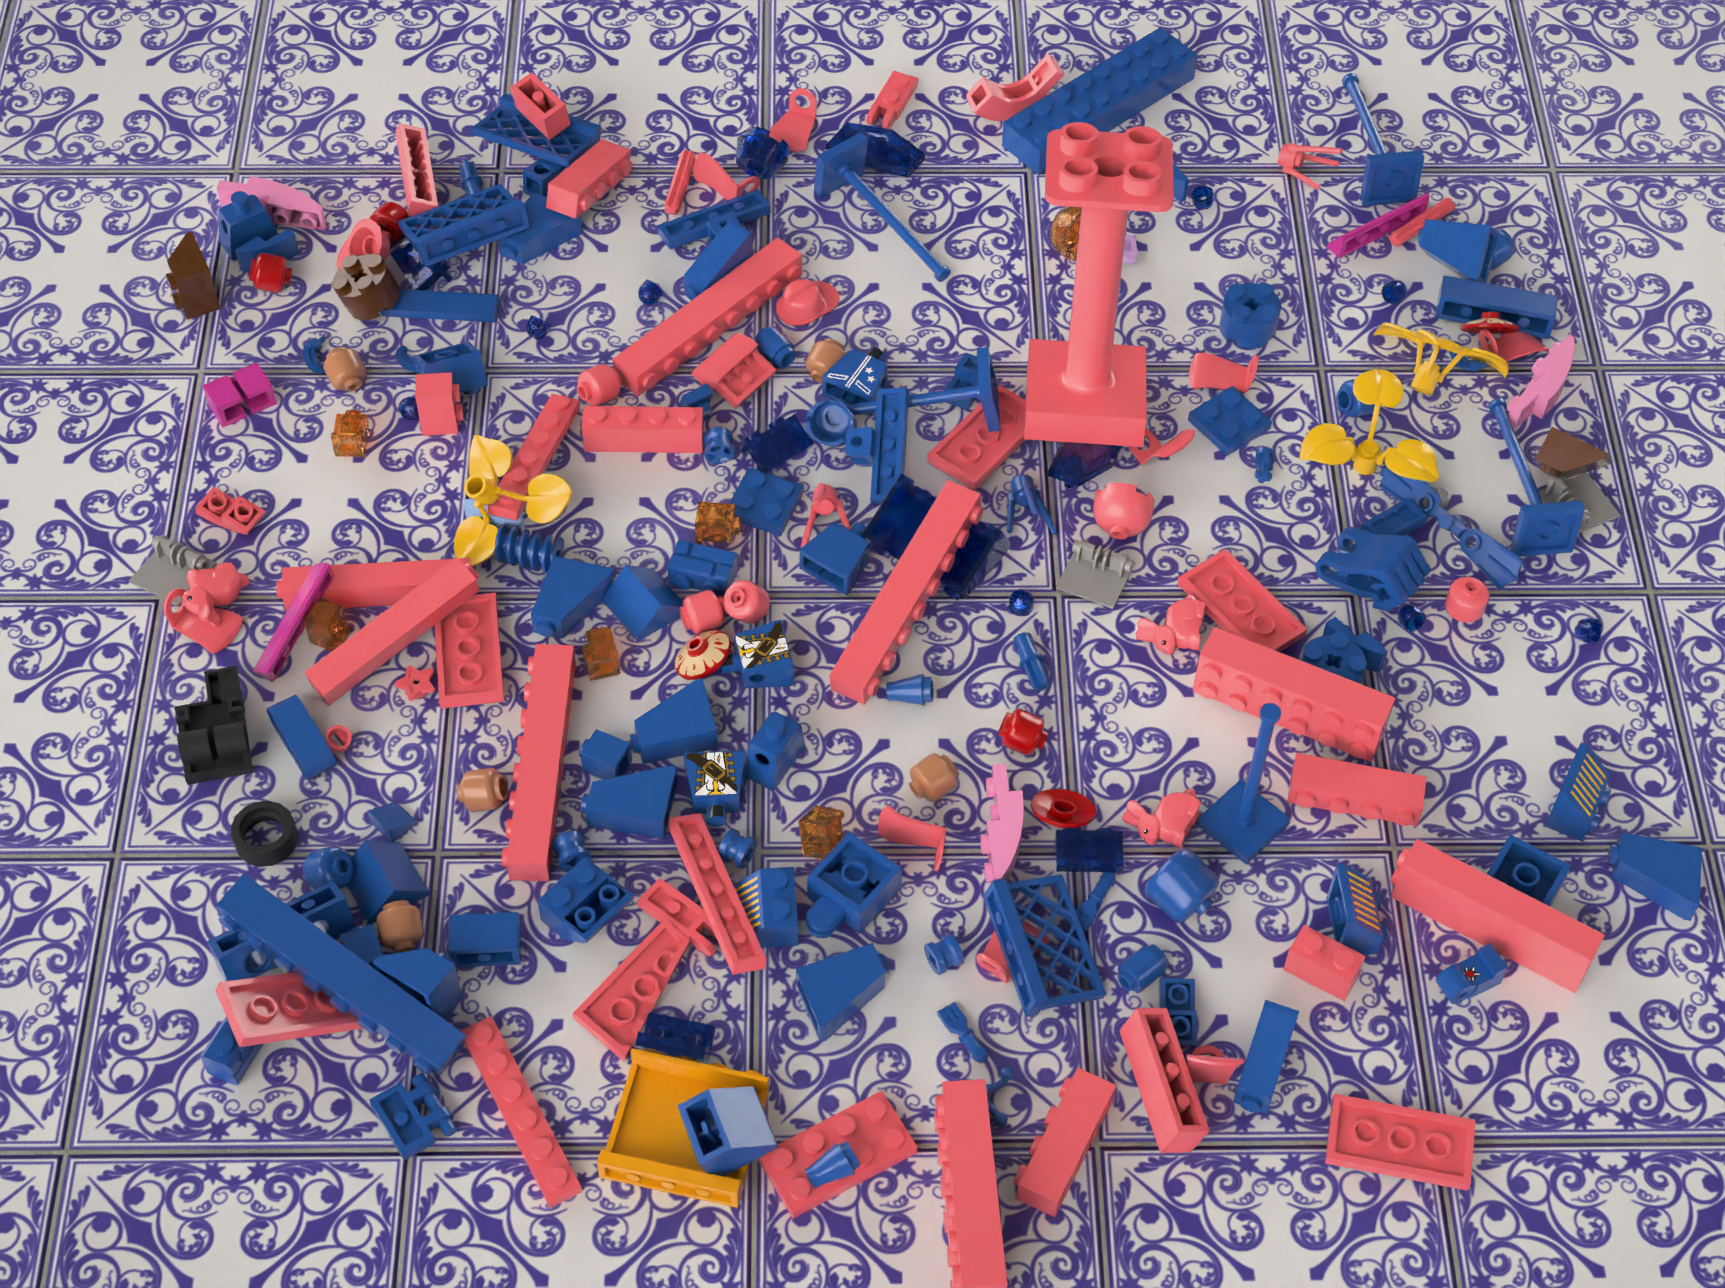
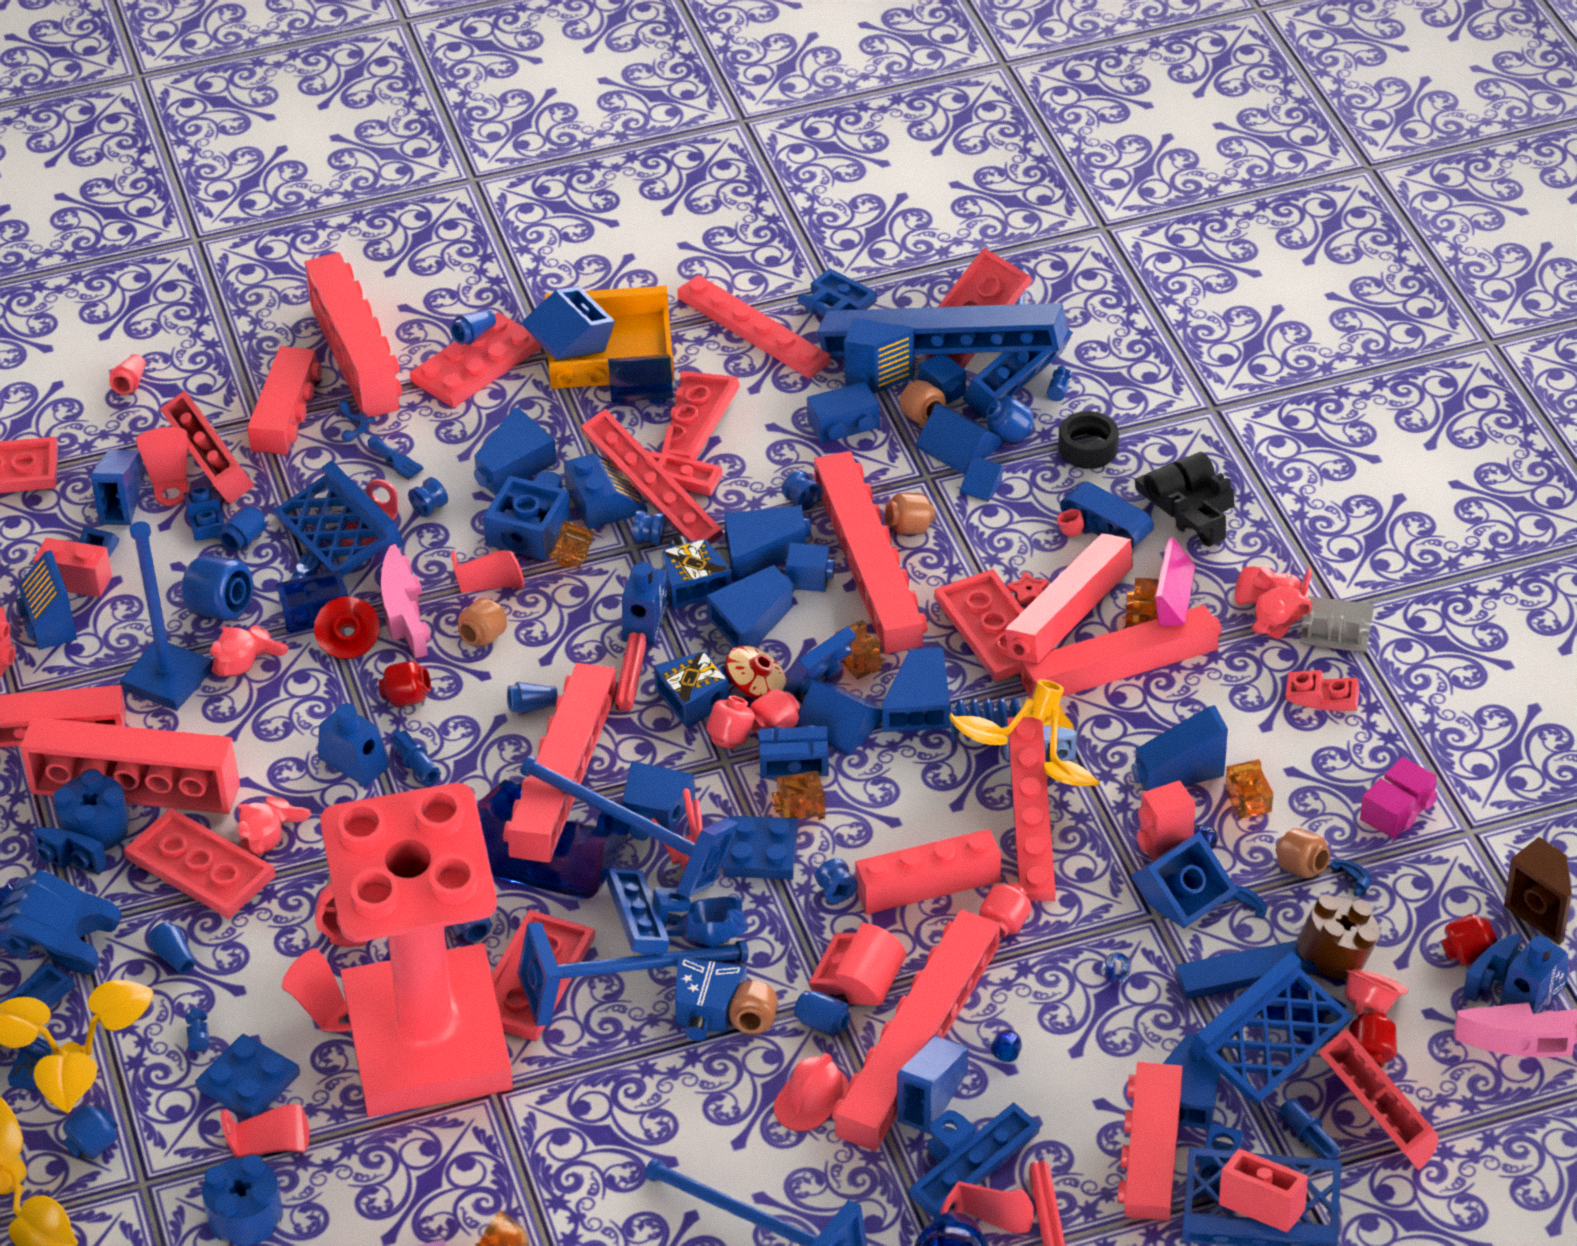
camera: 165 degrees right, 10 degrees down
blue slope [537,857,634,943] -> none
blue tile [678,384,713,421] -> none
clear blue bracket [740,414,814,473] -> none
blue slope [944,353,978,410] -> none
none -> blue slope [78,526,120,557]
none -> coral cone [109,354,146,395]
none -> blue cone [148,922,196,974]
none -> blue torso [318,703,389,787]
none -> blue tile [520,755,739,898]
none -> coral axle [615,632,647,712]
none -> blue plate [783,626,857,697]
none -> blue slope [1131,705,1228,791]

